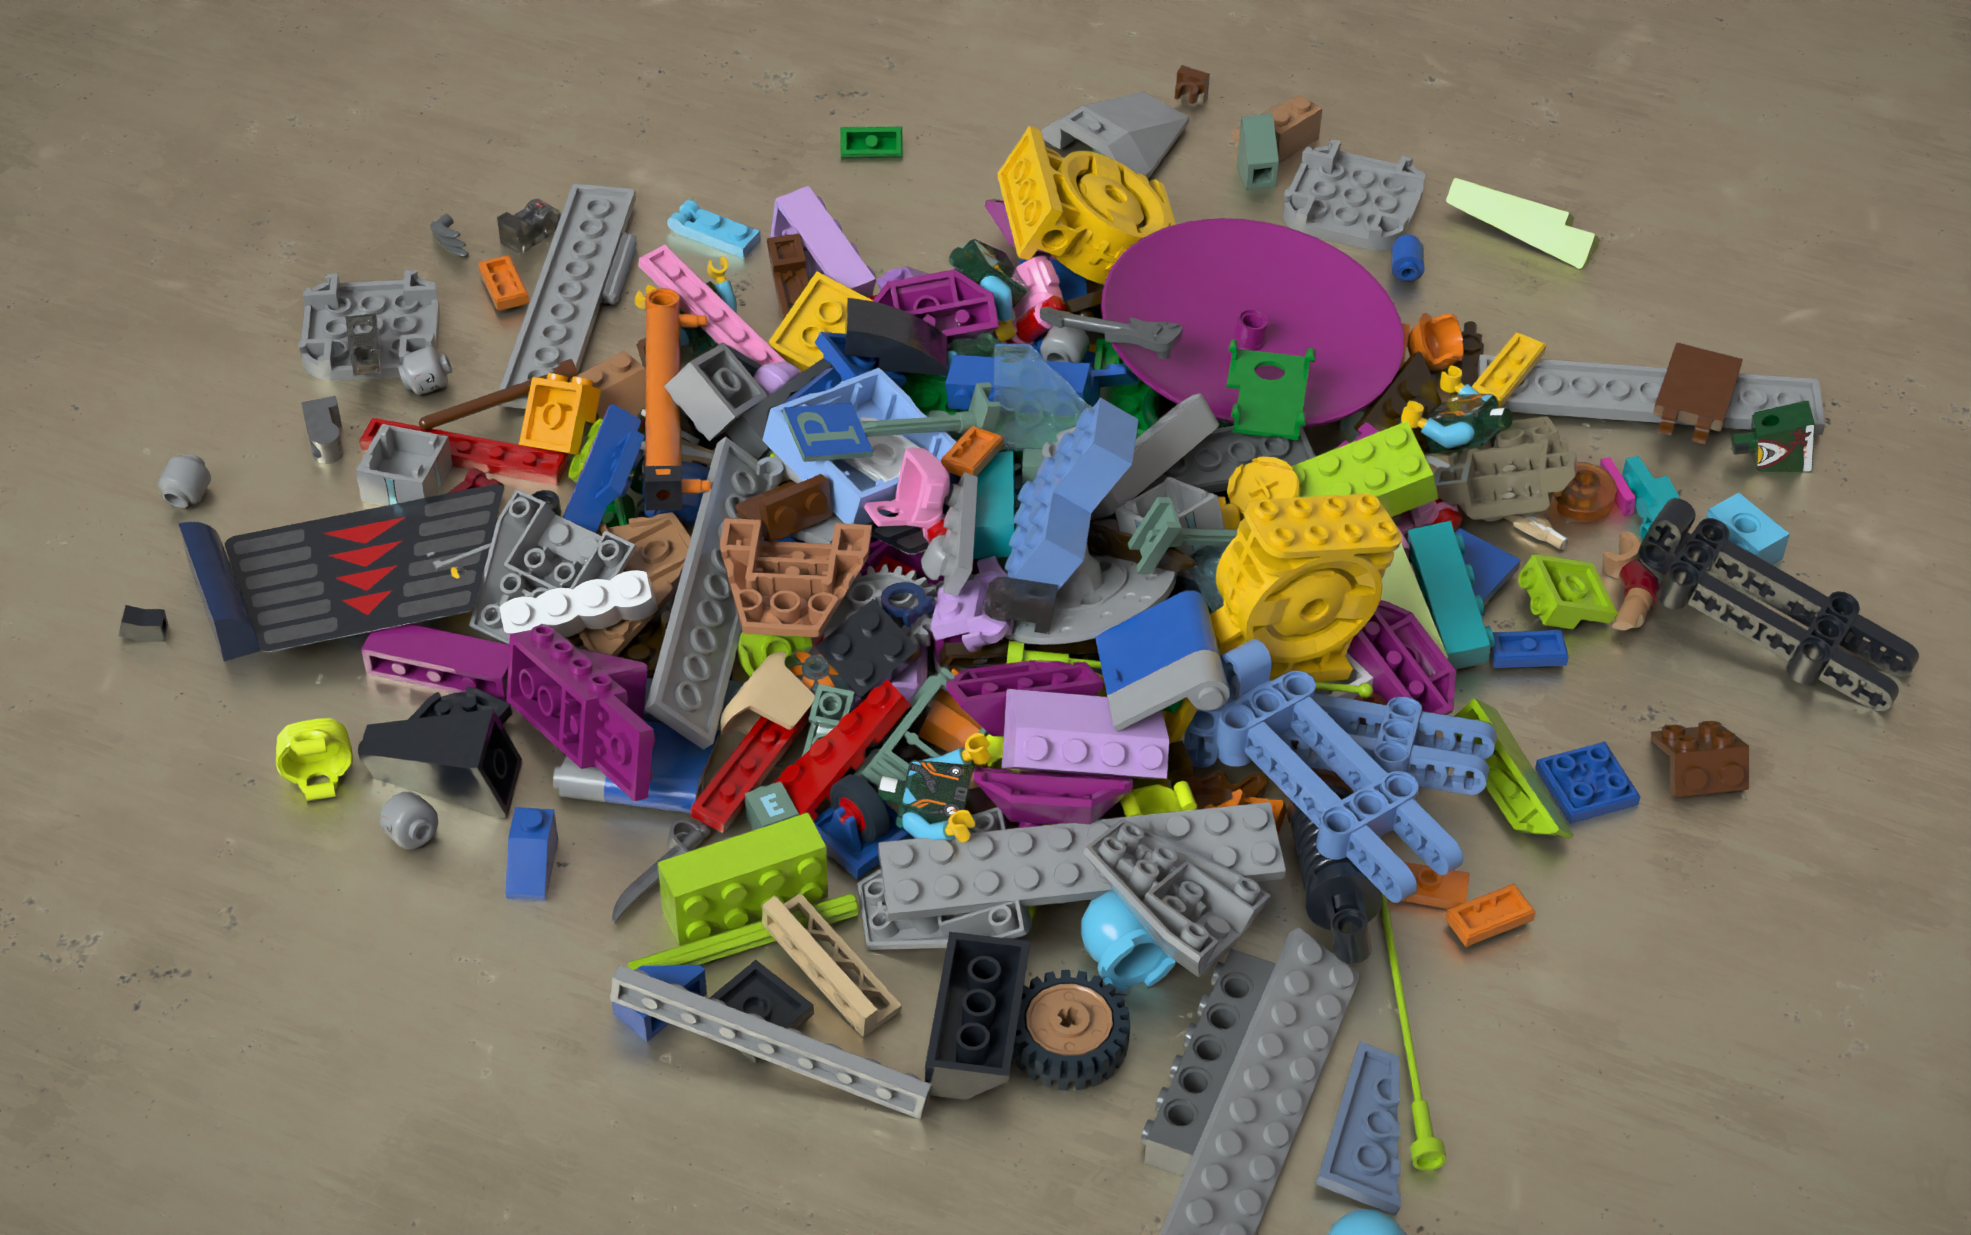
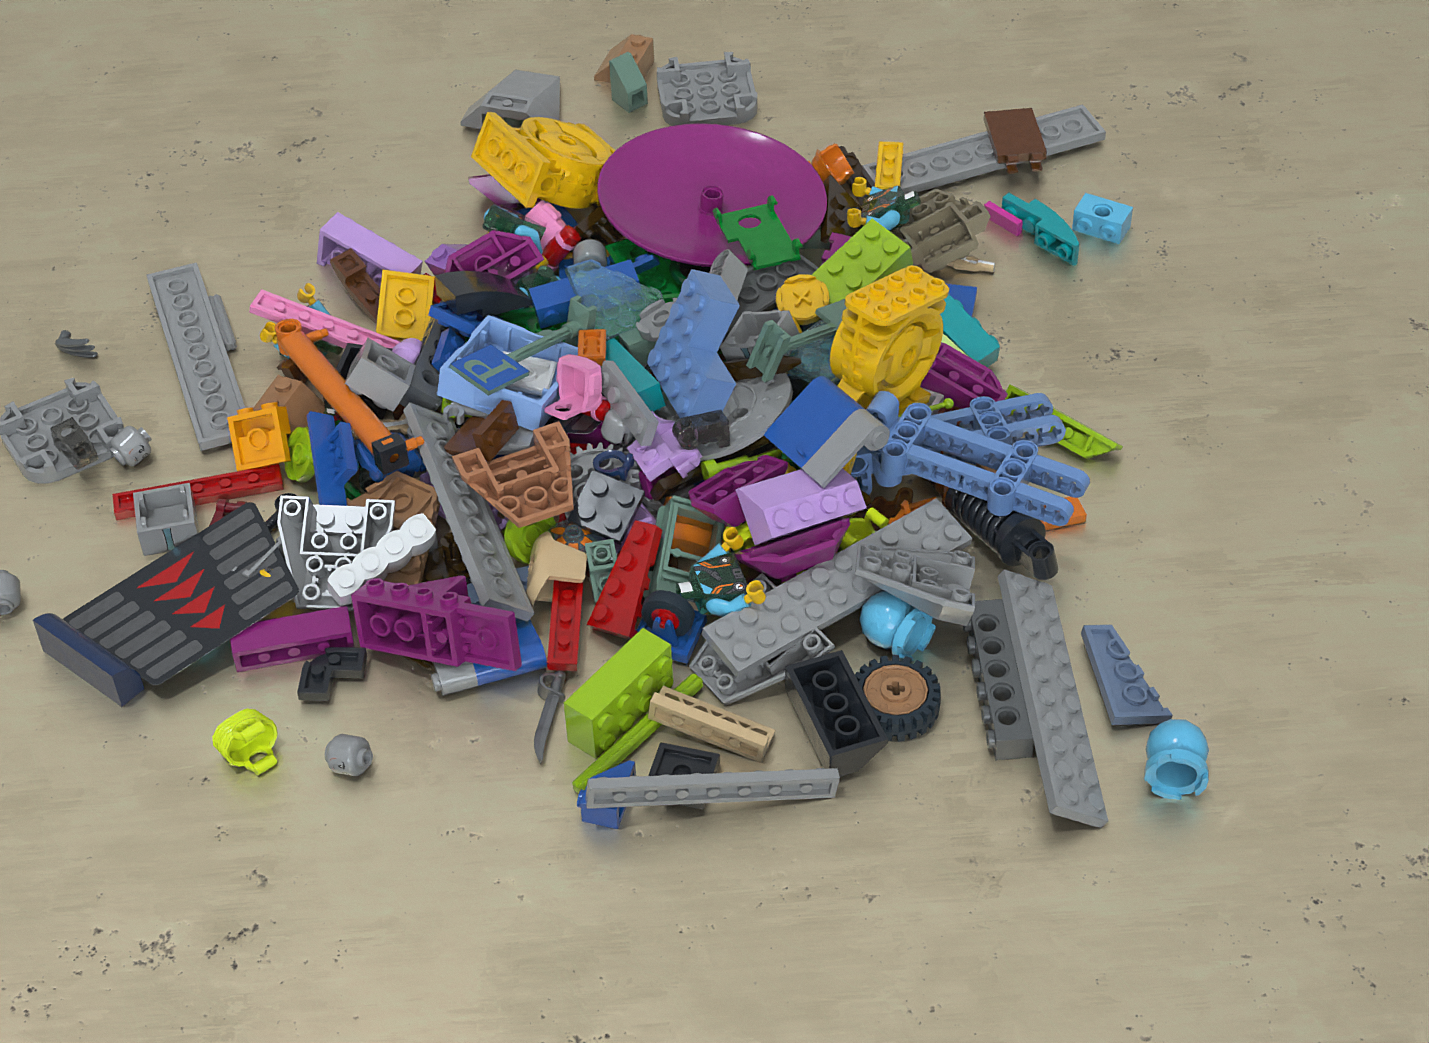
camera: 25 degrees left, 0 degrees up
black piece [118,605,168,642] -> none
flat silver leg [301,396,343,464] -> none
black slope [358,709,522,819] -> none
reddish brown piece [419,359,578,430] -> none
orange plate [478,255,529,311] -> none
clear smoke leg [497,198,561,255] -> none
blue slope [505,807,558,901] -> none
medium azure plate [667,200,761,259] -> none
sand green brick [745,781,799,830] -> none
green slope [840,126,903,158] -> none
dark grey piece [1040,307,1183,359] -> none
reddish brown tile [1174,65,1210,105] -> none
lime piece [1381,892,1447,1171] -> none
blue brick [1391,234,1425,282] -> none
orange plate [1445,883,1536,947] -> none
wedge [1446,178,1600,269] -> none
blue plate [1490,630,1569,668] -> none
lime plate [1518,553,1618,629] -> none
blue tile [1535,742,1641,824] -> none
clear orange piece [1553,462,1617,523] -> none
medium nougat piece [1602,531,1660,631] -> none
black beam [1638,498,1919,712] -> none
reddish brown bracket [1651,721,1749,797] -> none
dark green torso [1731,400,1815,472] -> none

